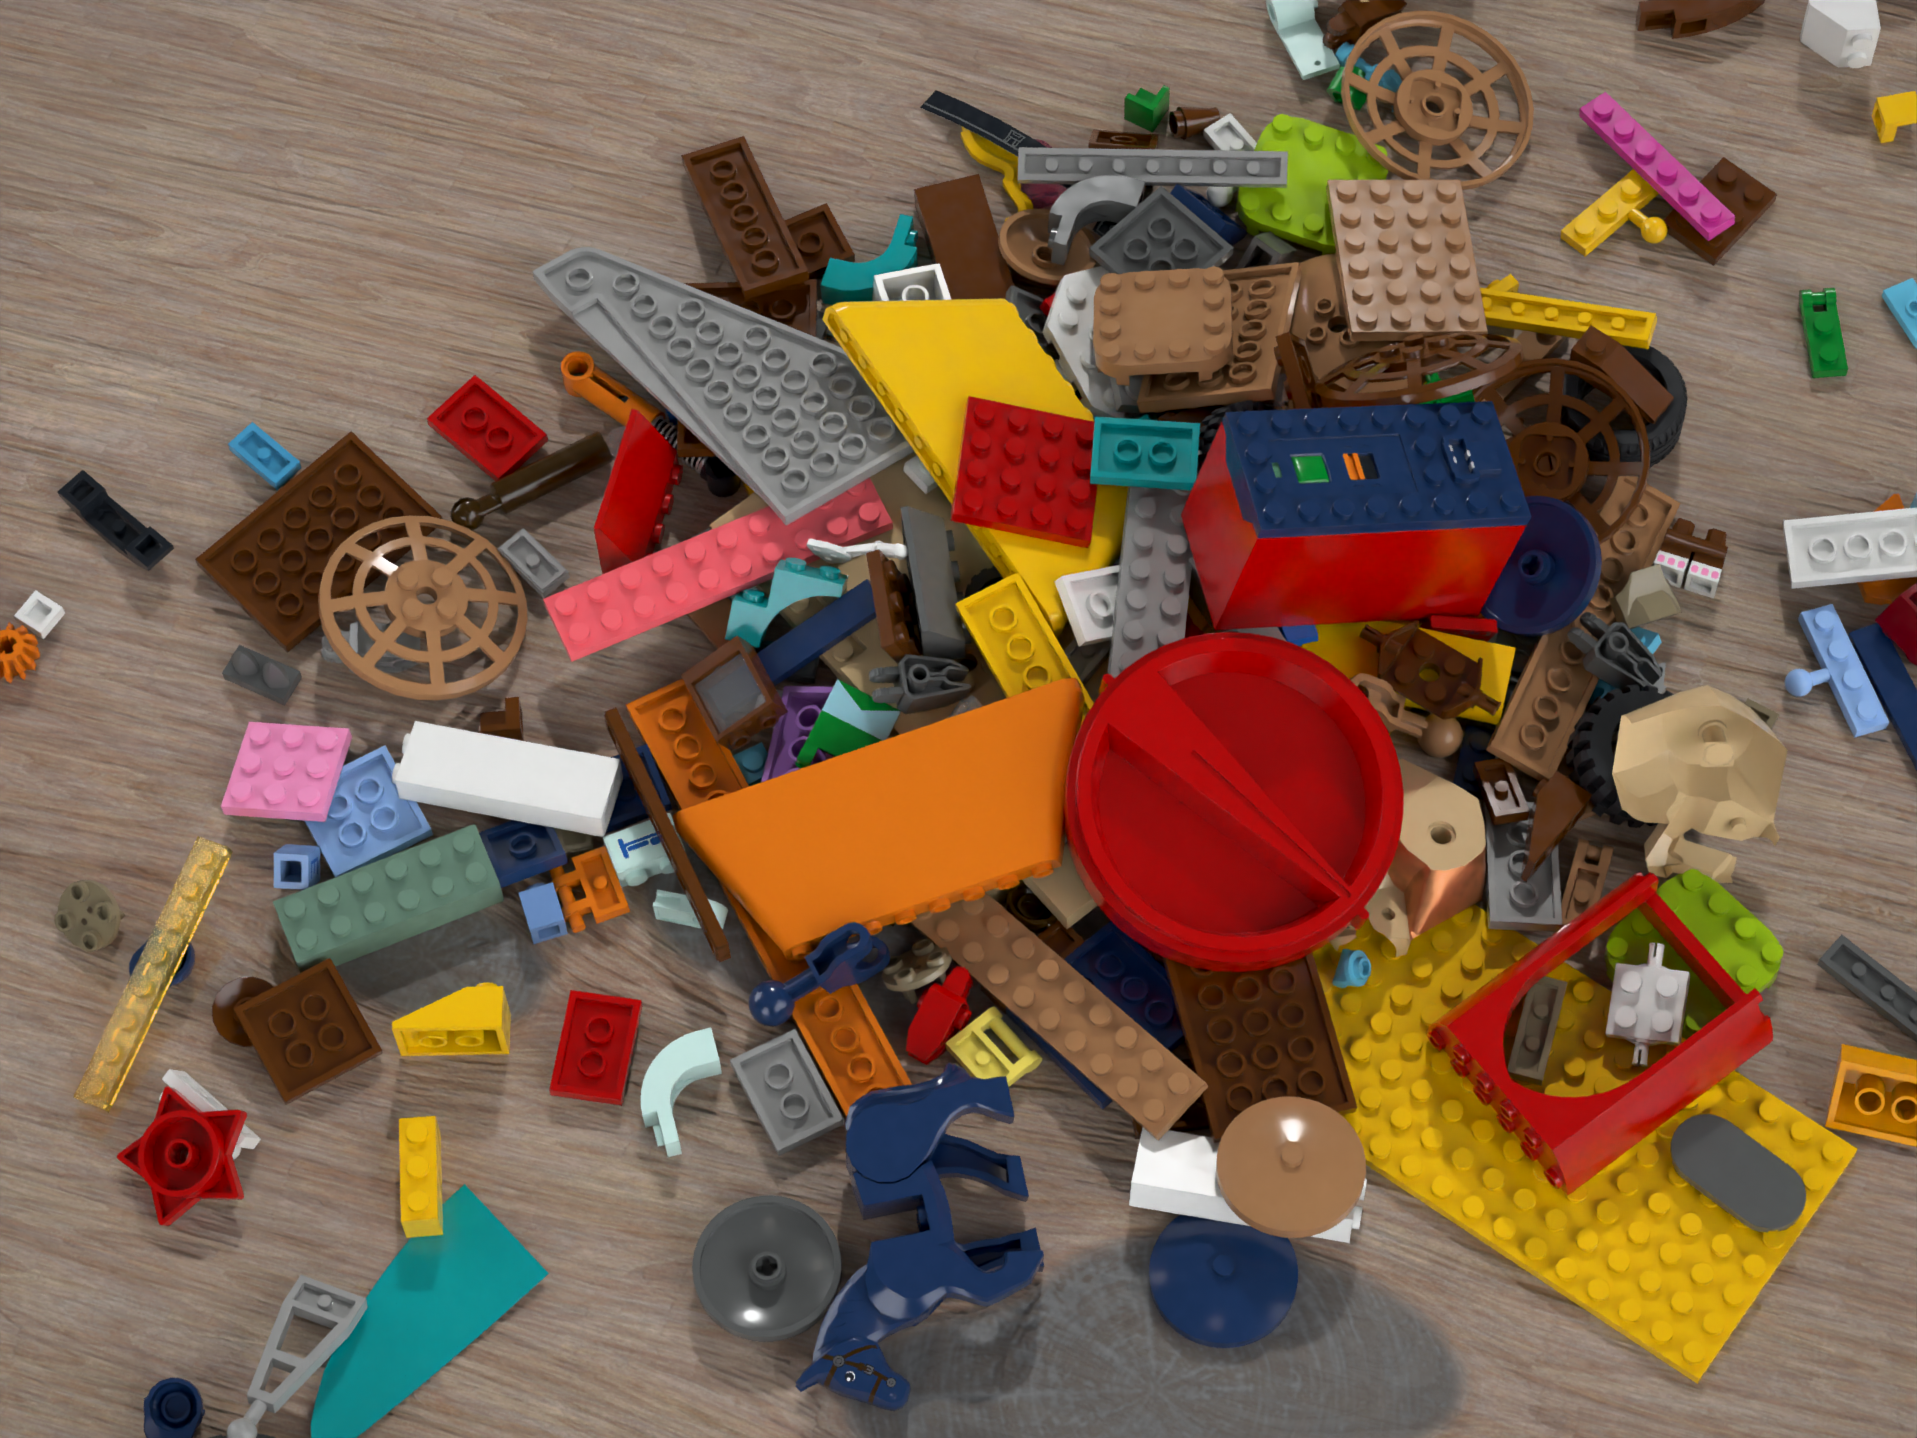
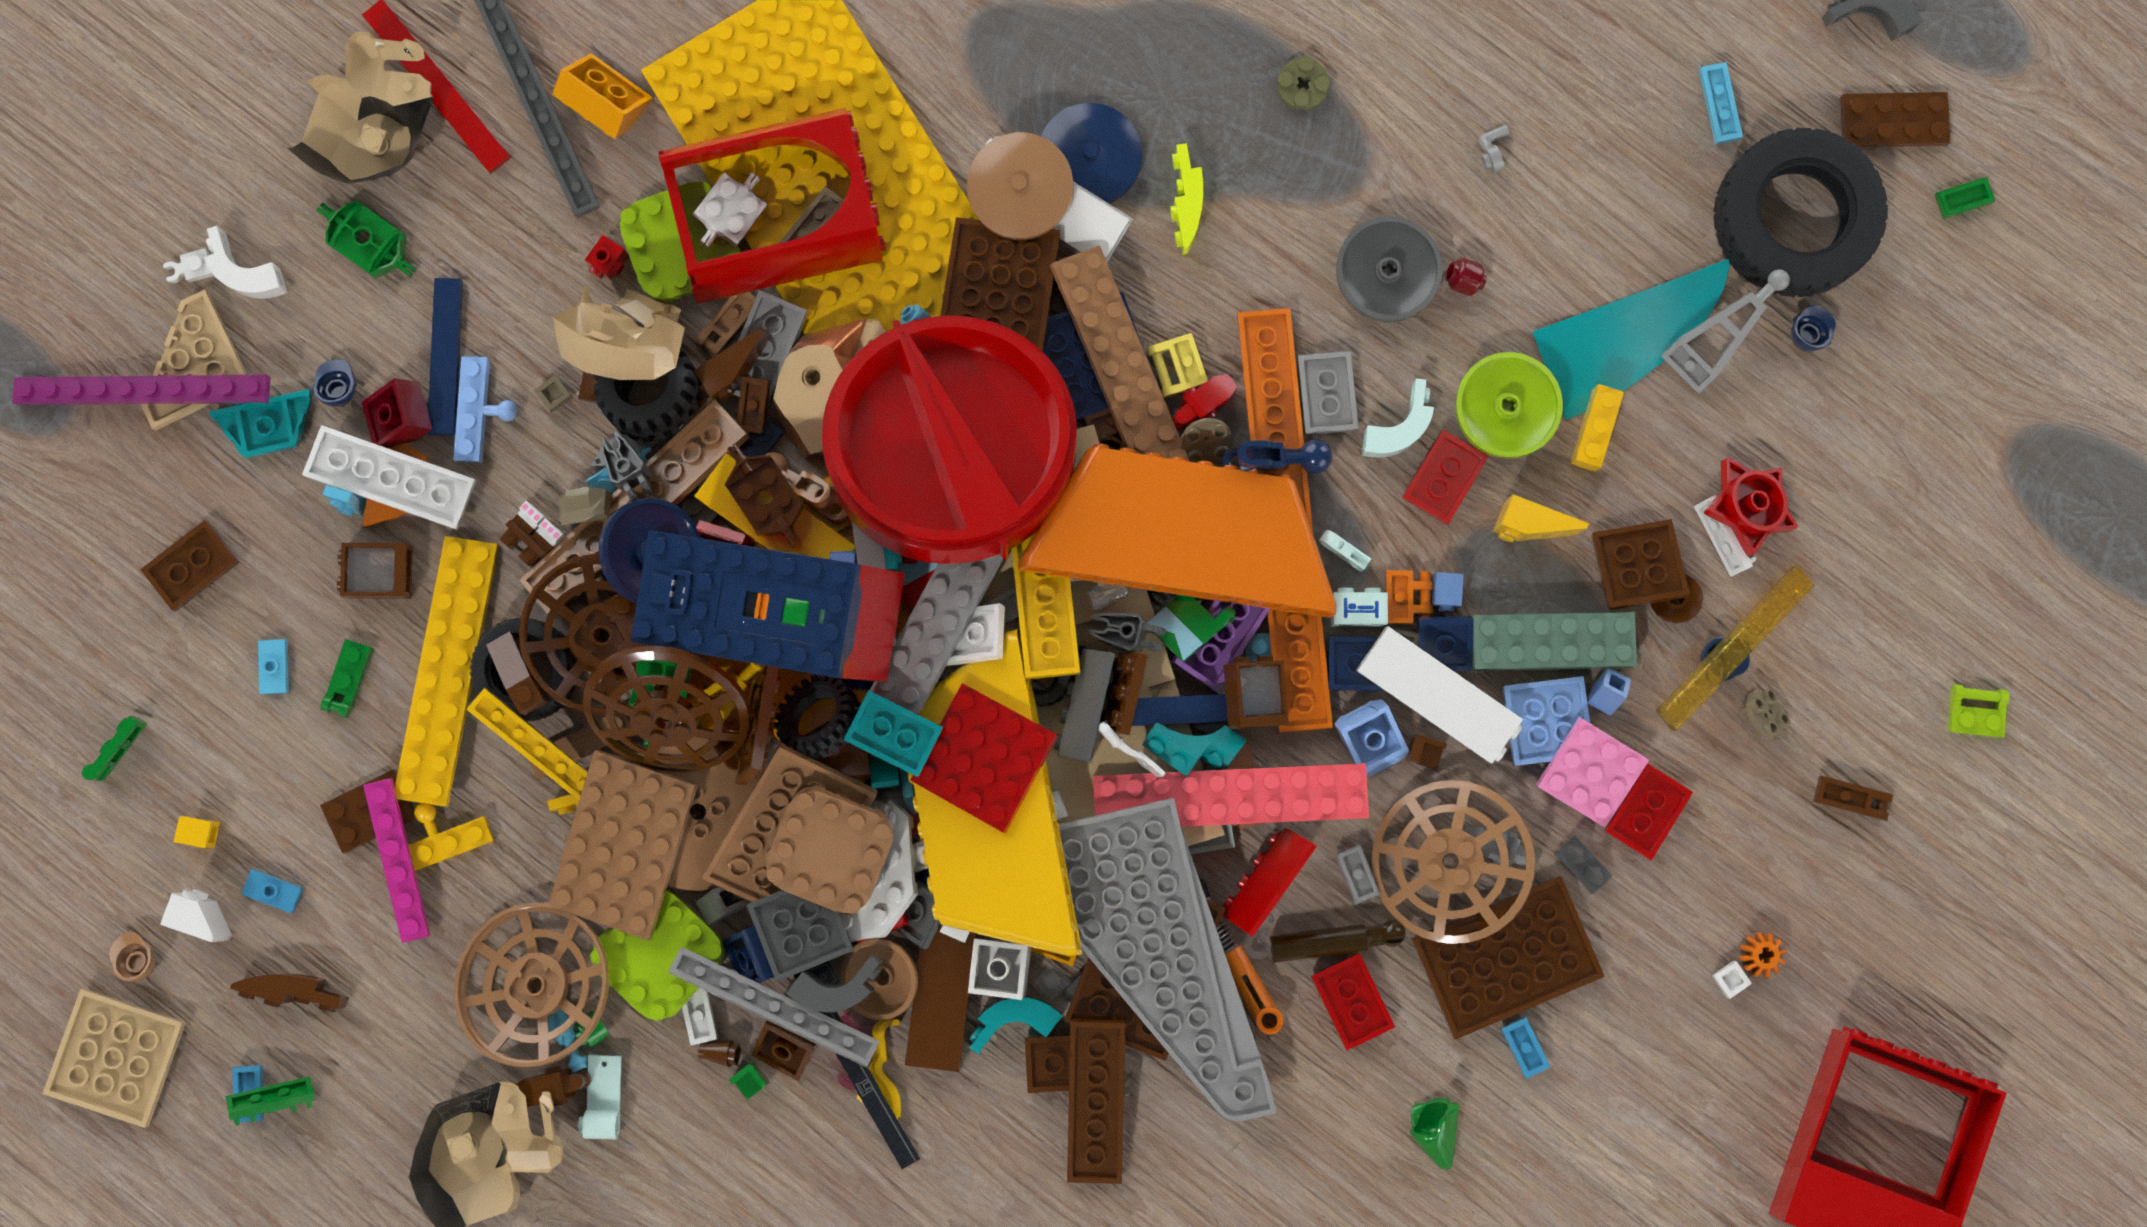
camera: 160 degrees left, 20 degrees up
black slope [57,470,174,571] -> none
reddish brown tile [604,707,731,963] -> none
dark blue animal [795,1063,1044,1412] -> none
dark grey tile [1670,1114,1806,1233] -> none
none -> dark azure plate [241,869,304,913]
none -> window [337,543,413,599]
none -> yellow plate [395,536,499,807]
none -> red brick [585,234,629,281]
none -> neon yellow slope [1170,143,1203,255]
none -> light blue slope [1334,699,1409,776]
none -> green hat [1410,1098,1460,1170]
none -> dark red head [1445,258,1487,296]
none -> lime dish [1455,352,1563,459]
none -> red plate [1603,763,1693,861]

